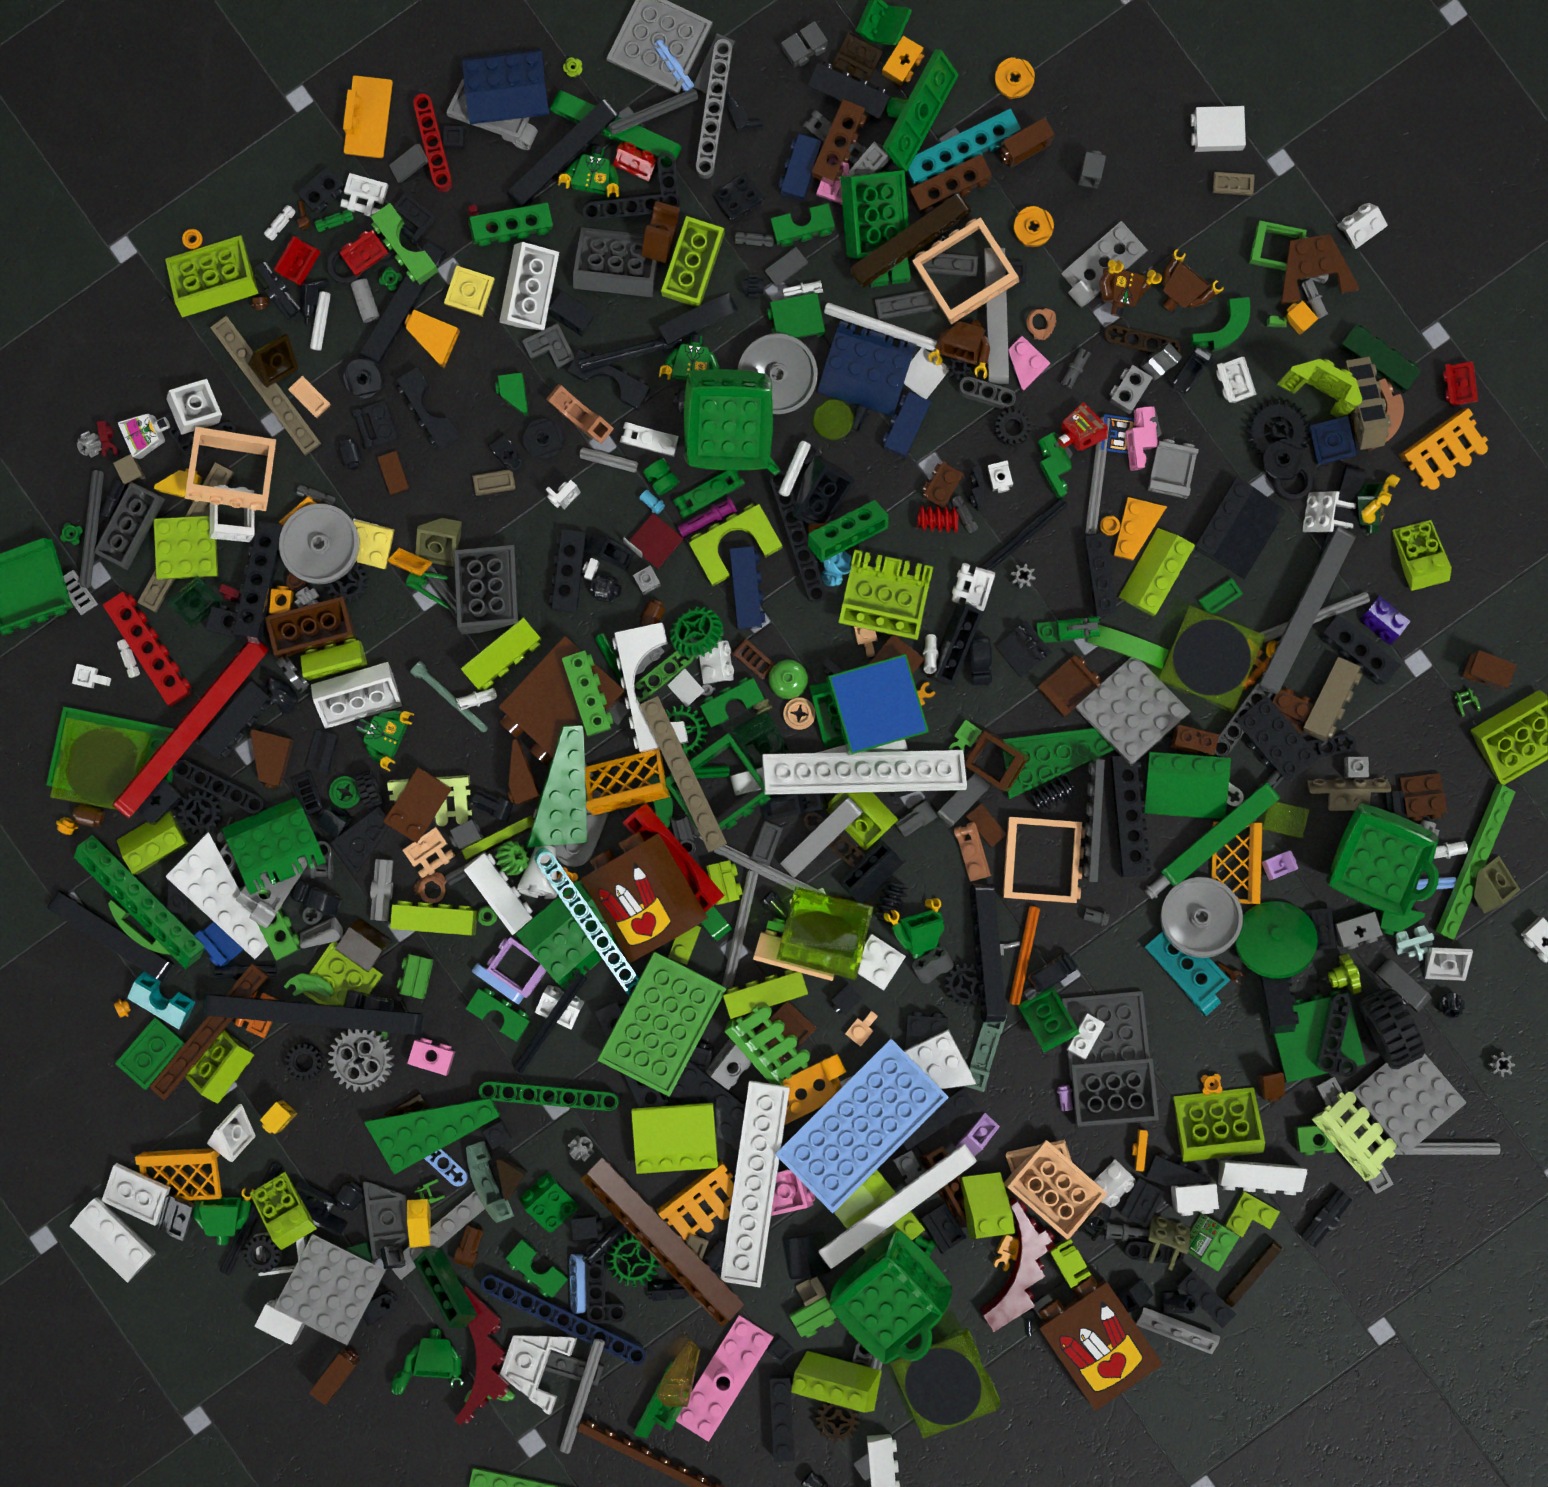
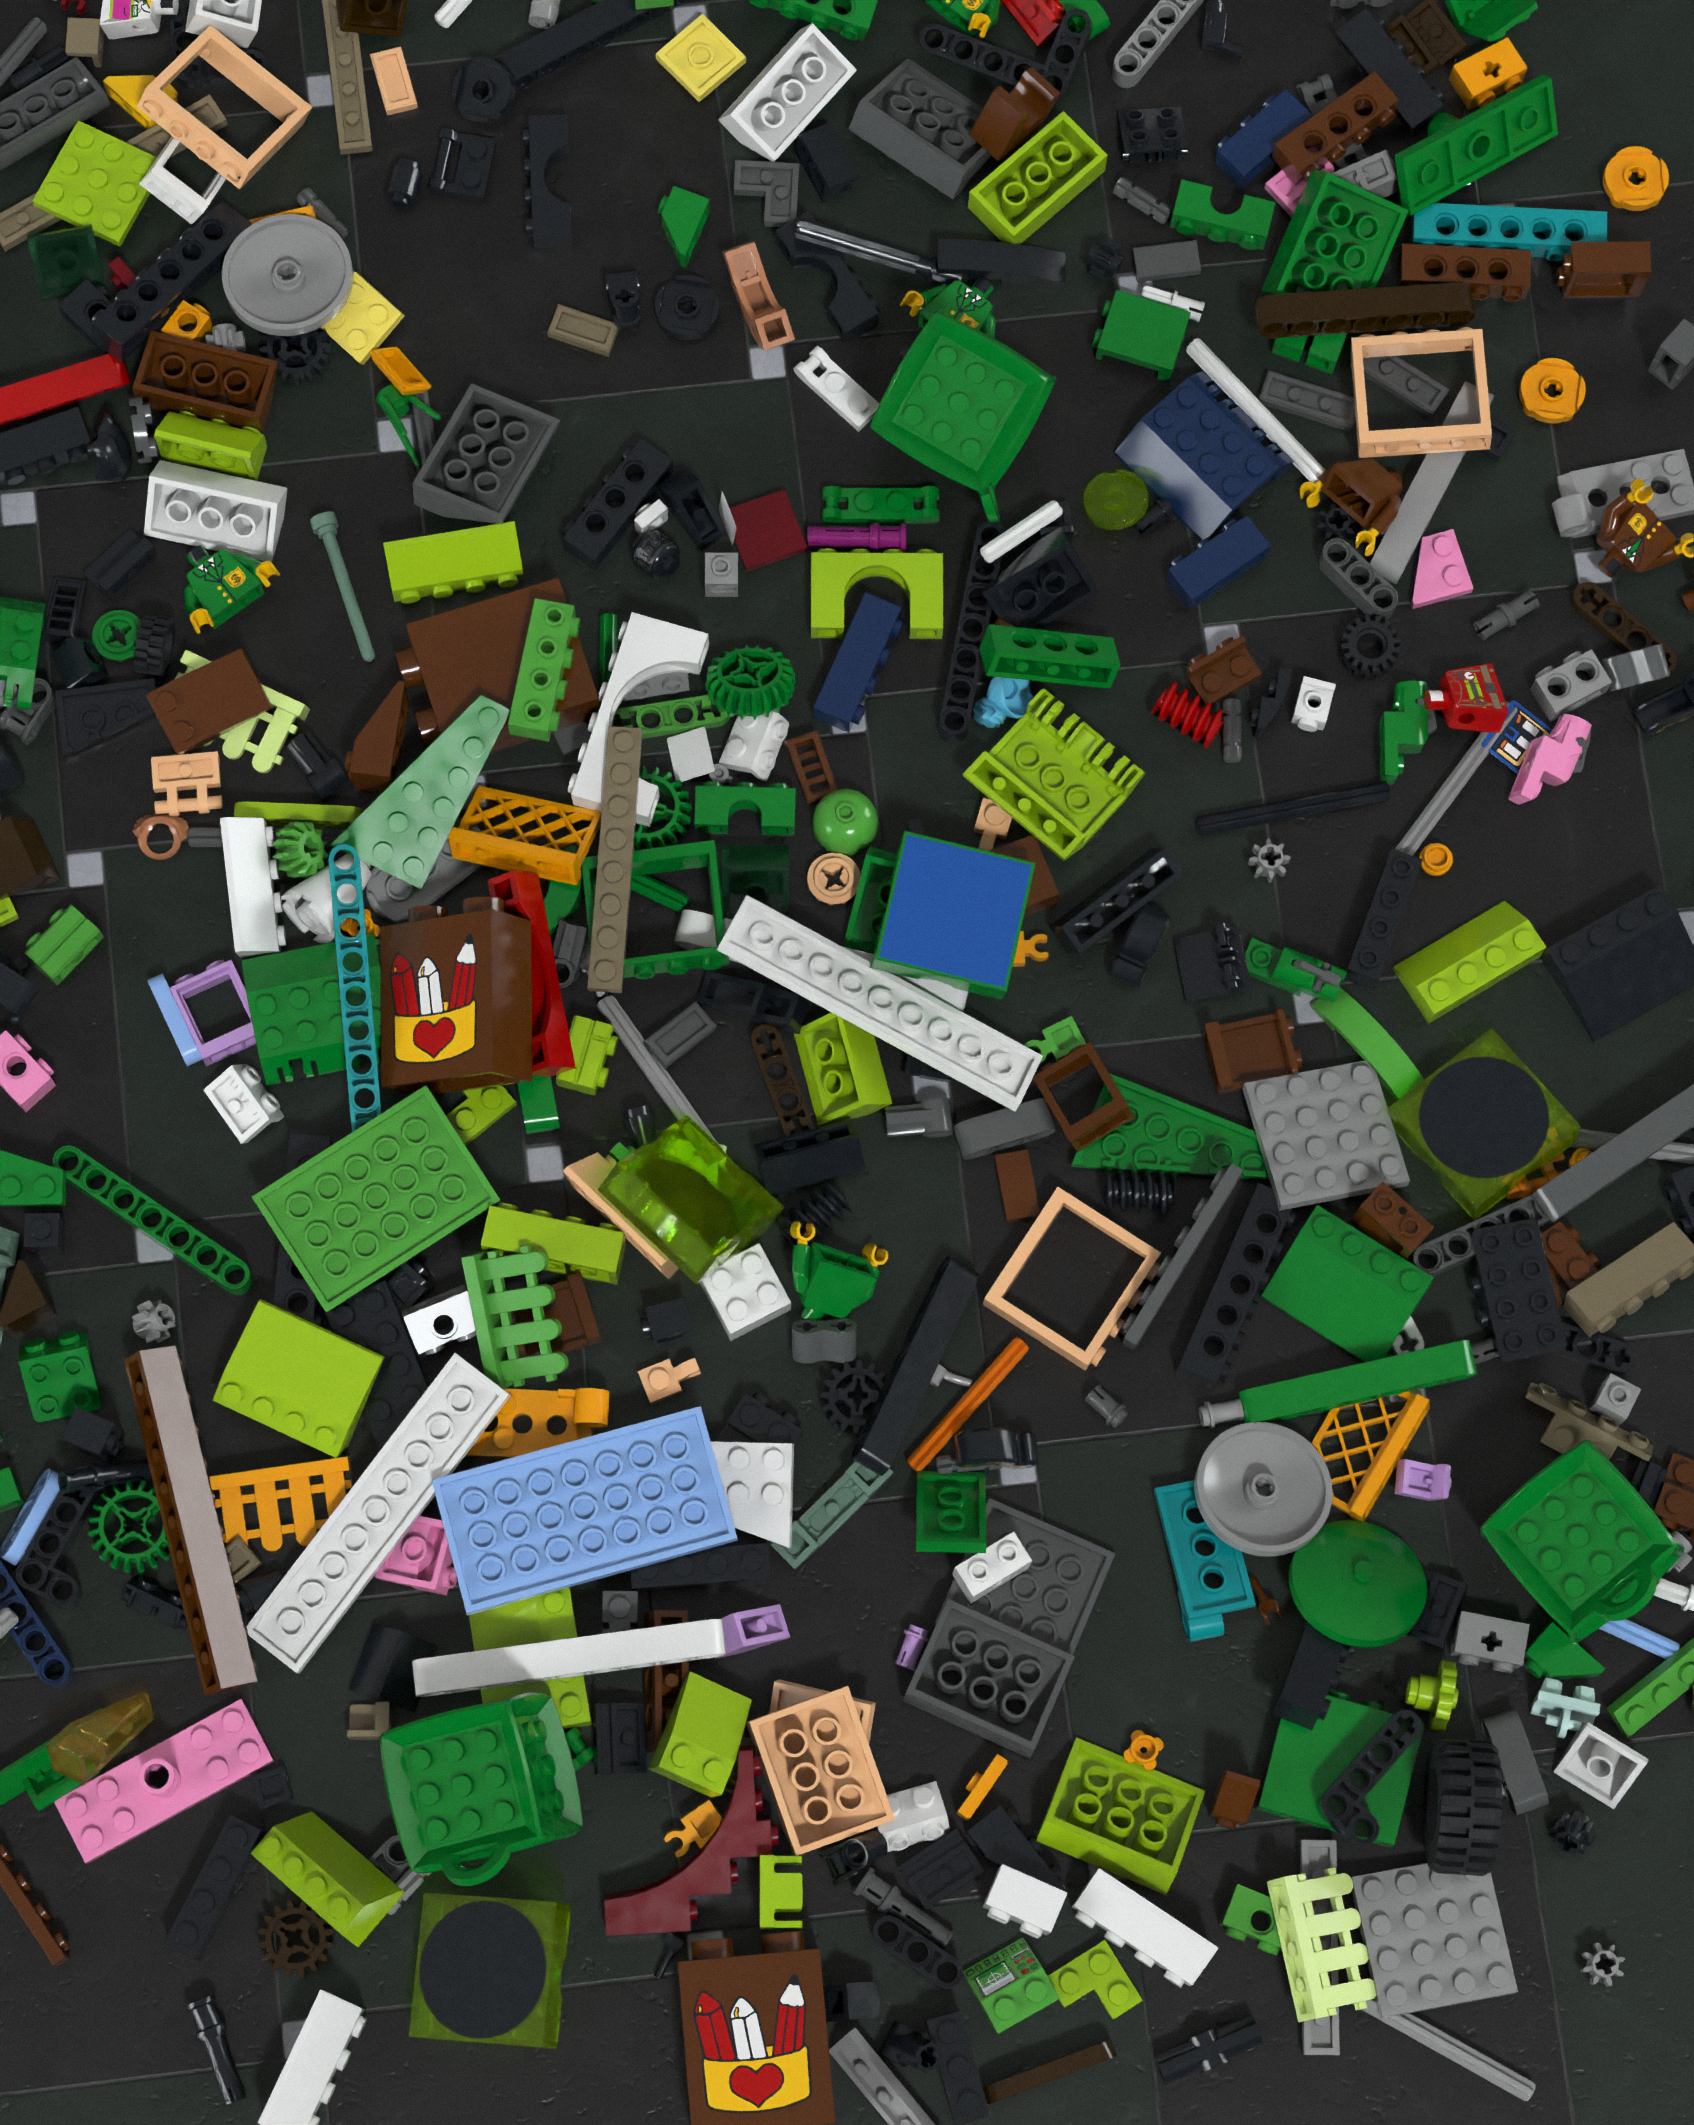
camera: 20 degrees right, 10 degrees down
reddish brown slope [251,729,294,789] -> none
reddish brown plate [286,572,306,591] -> none
light grey piece [370,859,394,921] -> none
reddish brown tile [377,451,410,495] -> none
lime brick [390,901,478,935] -> none
light orange slope [405,310,460,368] -> none
olive slope [415,518,462,567] -> none
dark grey piece [449,820,485,849] -> none
white axle [456,688,497,711] -> none
green arch [466,987,531,1042] -> none
bright green plate [477,906,498,926] -> none
black axle [514,972,587,1073] -> none
white bracket [546,480,581,510] -> none
light grey axle [579,447,638,472] -> none
medium azure pin [639,489,665,514] -> none
reddish brown brick [639,599,666,626] -> none
green wheel [643,458,680,496] -> none
light grey axle [722,870,758,989] -> none
light grey dish [738,333,818,414] -> none
olive bush [753,699,773,716] -> none
light grey beam [780,797,863,878] -> none
bright green brick [789,1295,837,1338] -> none
white sticker [904,348,949,399] -> none
white pin [922,634,939,674] -> none
white plate [952,563,995,611] -> none
nougat plate [954,822,991,882] -> none
nougat piece [1026,308,1056,340] -> none
light orange wing [1113,497,1167,561] -> none
light grey panel [1147,439,1199,499] -> none
olive plate [1148,1215,1190,1271] -> none
green tile [1198,578,1243,617] -> none
clear neon green plate [1262,802,1309,838] -> none

